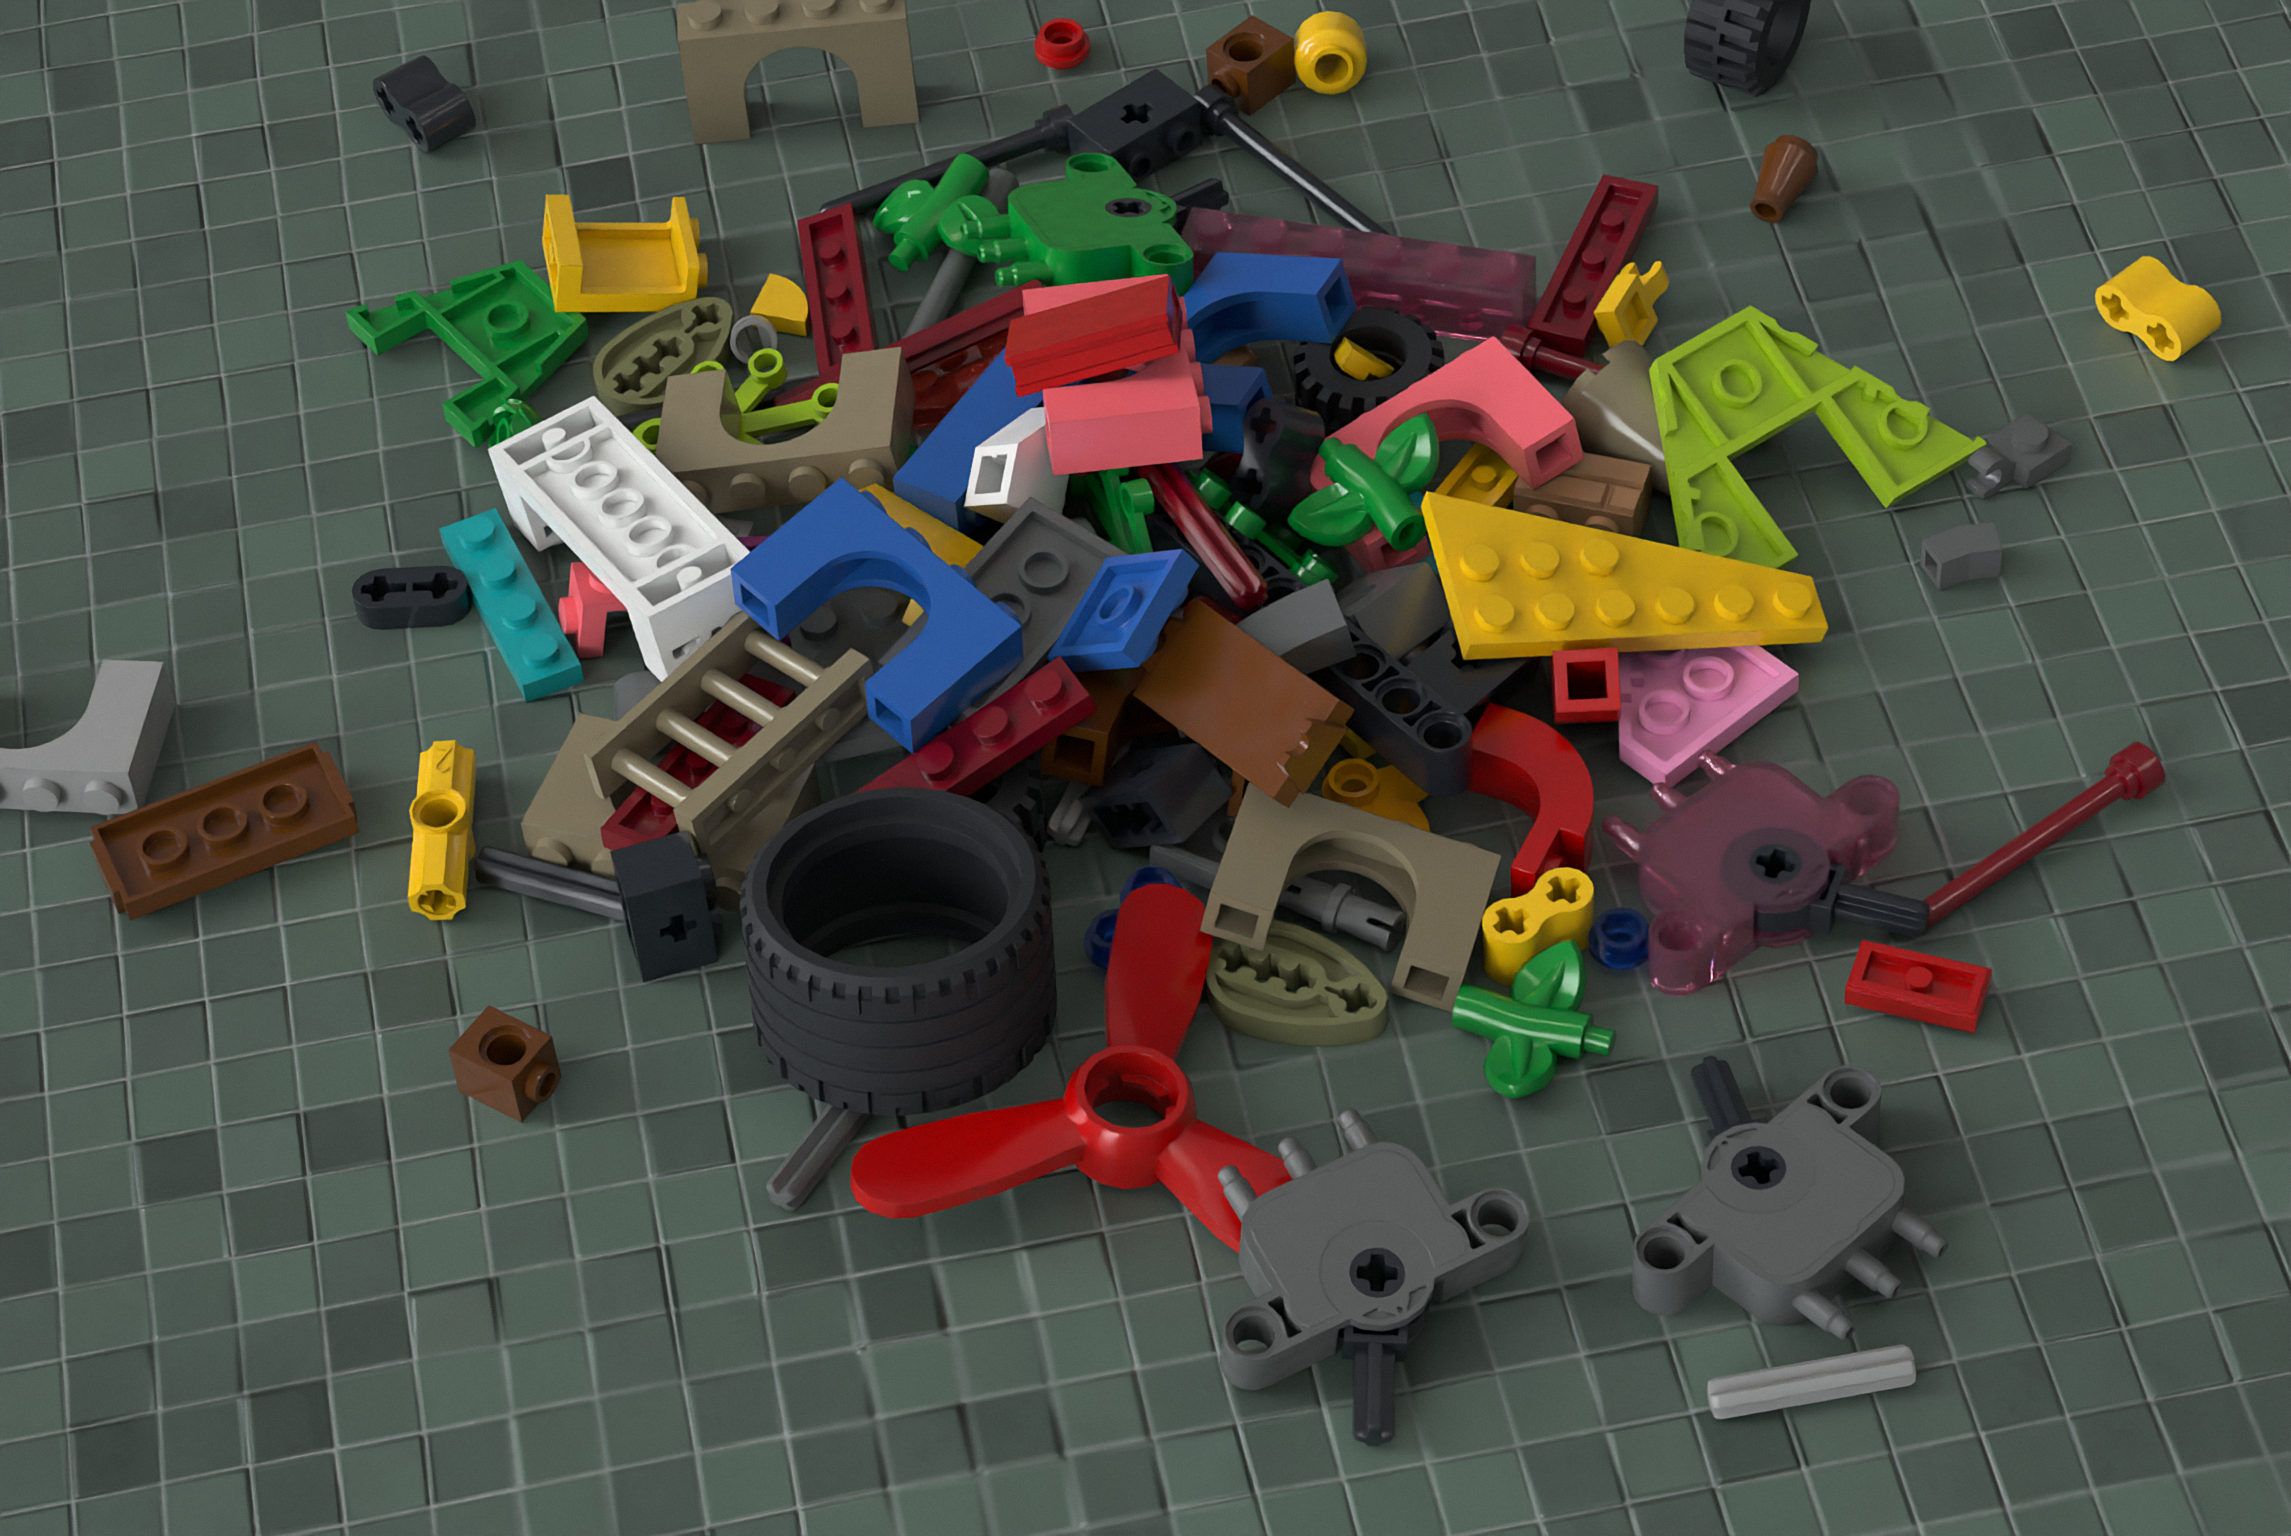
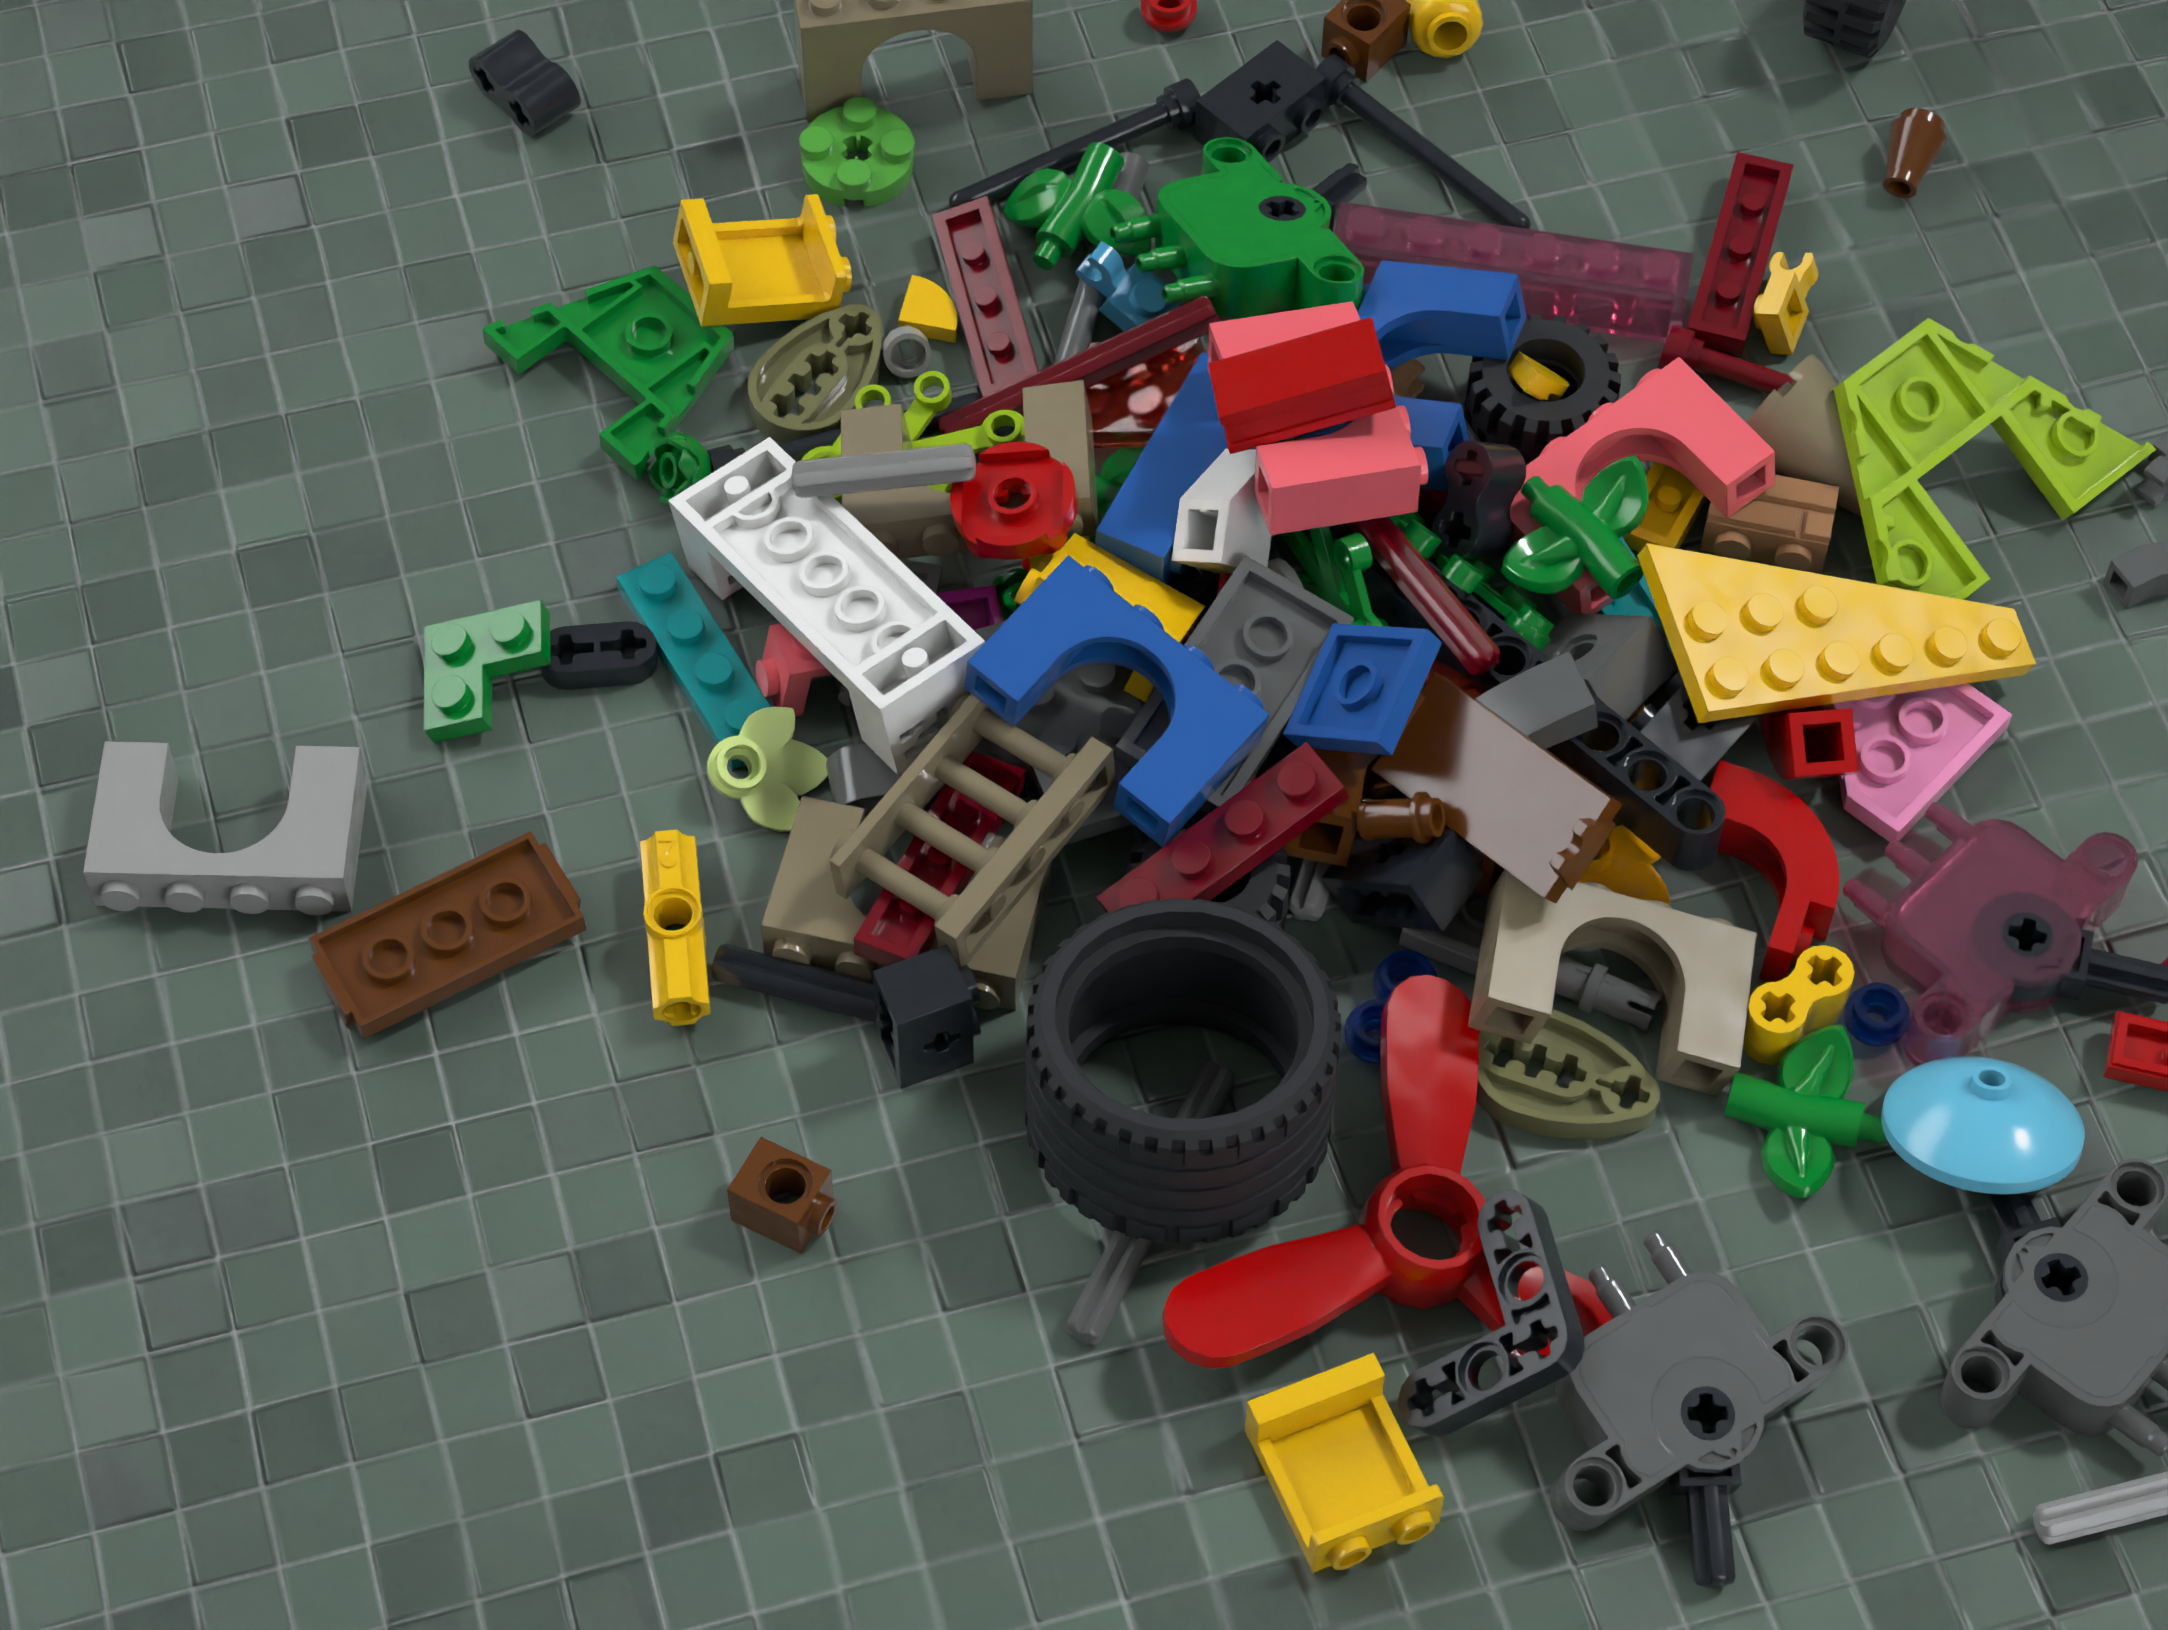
camera: 10 degrees left, 10 degrees up
none -> plate [424,600,550,743]
none -> yellowish green plate [707,707,828,832]
none -> light grey axle [791,443,976,498]
none -> bright green plate [799,97,915,207]
none -> red plate [950,442,1078,560]
none -> dark azure plate [1075,241,1180,332]
none -> yellow panel [1245,1353,1444,1573]
none -> reddish brown pin [1357,792,1445,844]
none -> black beam [1398,1189,1585,1437]
none -> medium azure dish [1881,1056,2085,1194]

